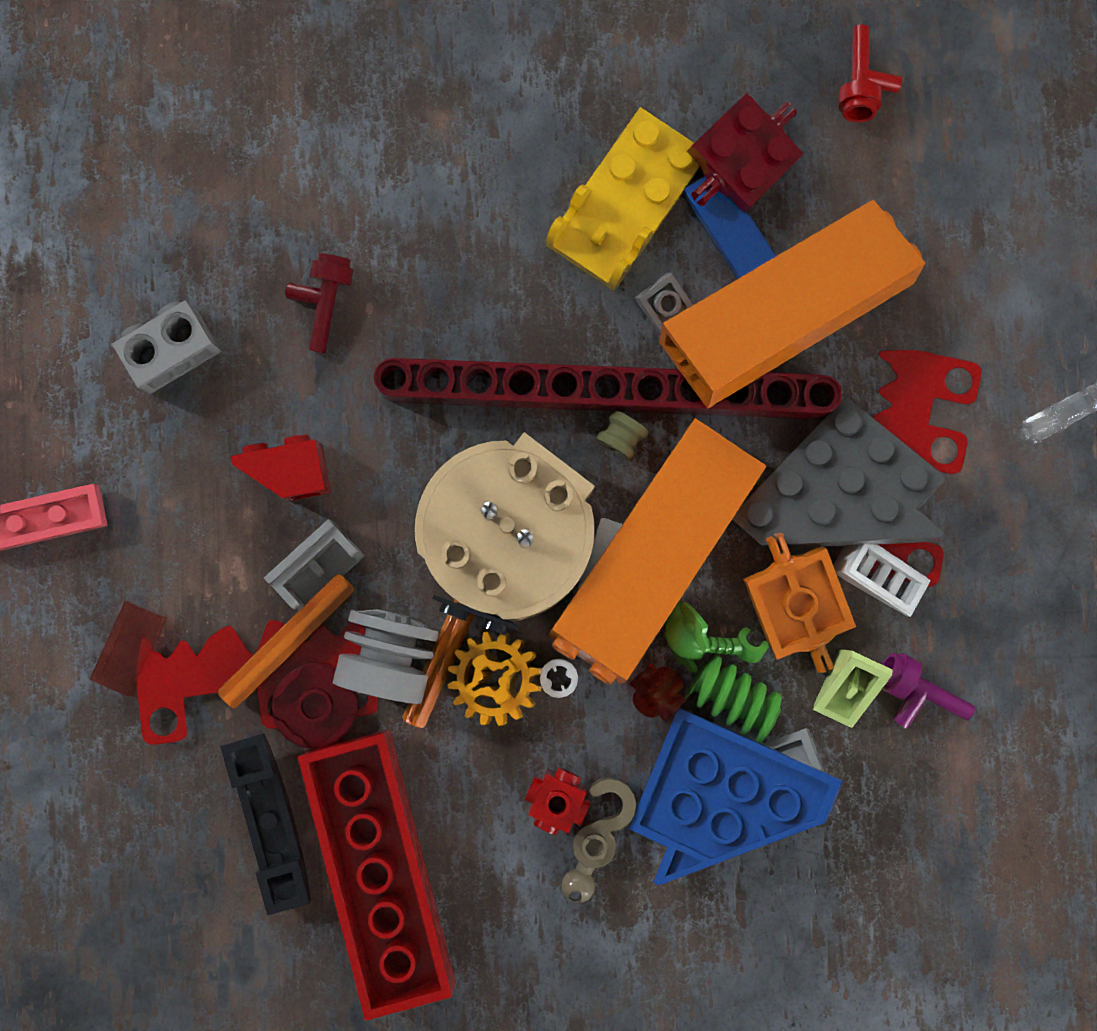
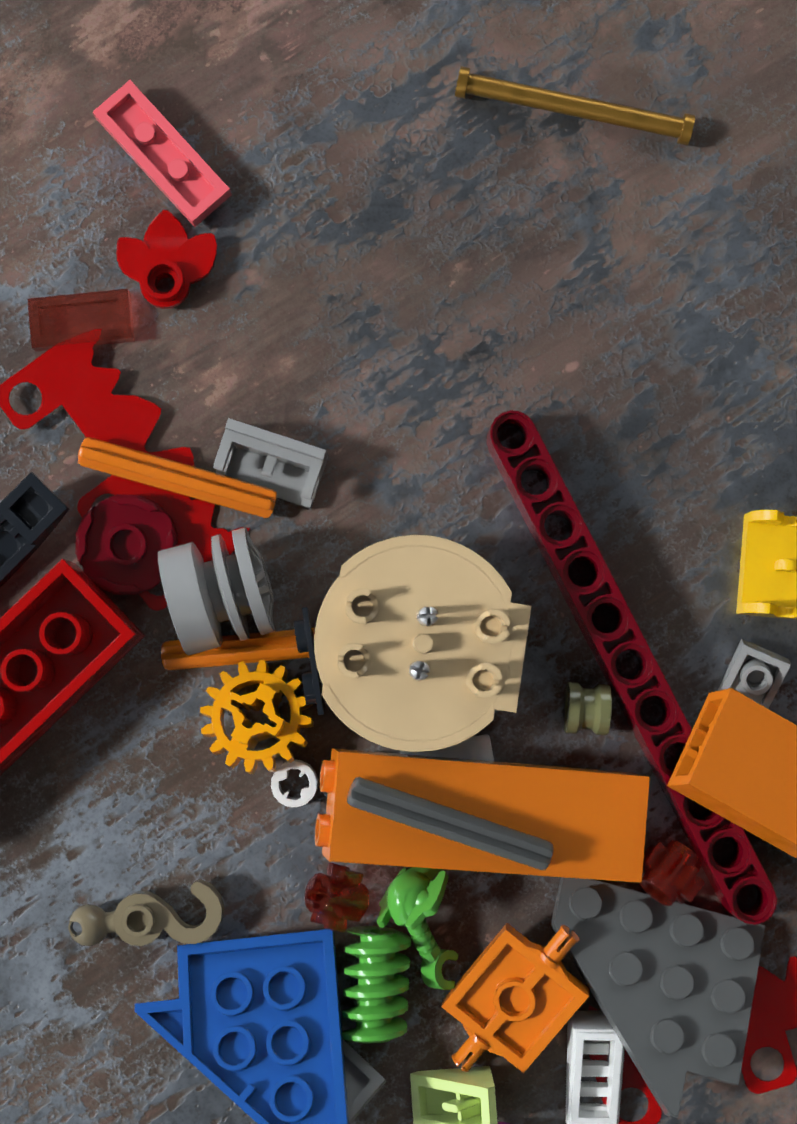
camera: 55 degrees right, 0 degrees up
light grey brick [112,300,222,394] -> none
red slope [230,435,332,502] -> none
dark red piece [285,252,354,353] -> none
red brick [524,767,590,835] -> none
none -> red plate [116,210,217,309]
none -> dark grey axle [347,777,554,870]
none -> pearl gold bar [455,66,695,145]
none -> clear red gear [640,840,705,907]

